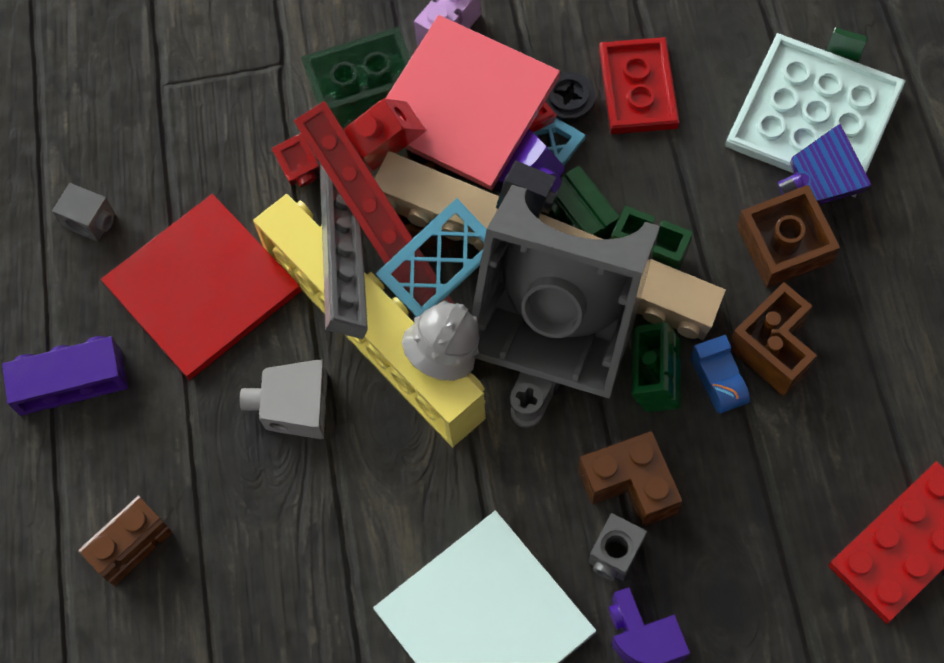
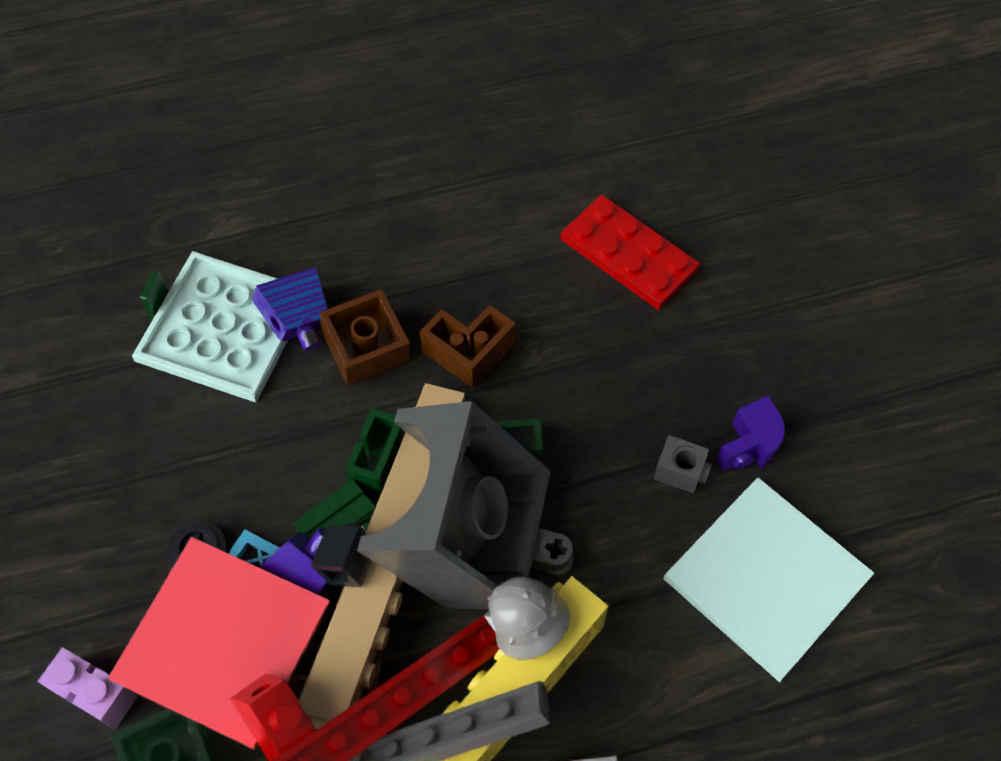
camera: 100 degrees left, 5 degrees down
medium azure window [376,198,486,318] -> none
reddish brown brick [578,431,683,527] -> none
red tile [599,37,679,135] -> none
blue leg [690,335,750,414] -> none

